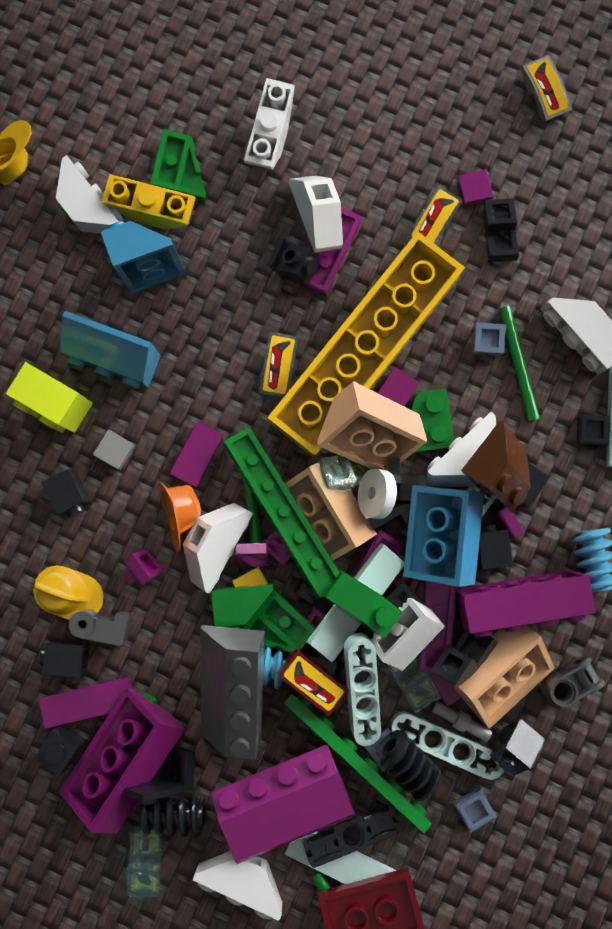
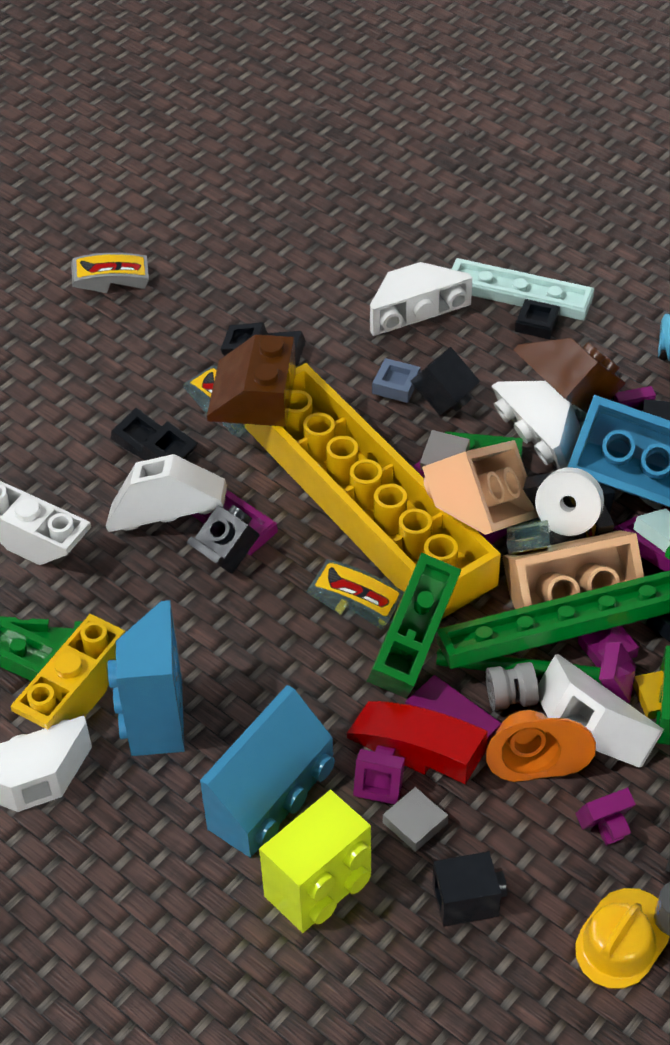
camera: 75 degrees left, 35 degrees down
magenta tile [457,169,493,207] -> none
green bar [499,306,540,422] -> none
none -> black slope [110,408,198,460]
none -> reddish brown slope [207,335,296,427]
none -> red slope [347,701,488,784]
none -> magenta tile [353,745,405,804]
none -> green slope [366,553,461,698]
none -> black brick [411,347,481,415]
none -> light grey tile [420,430,470,470]
none -> light grey wheel [486,662,539,711]

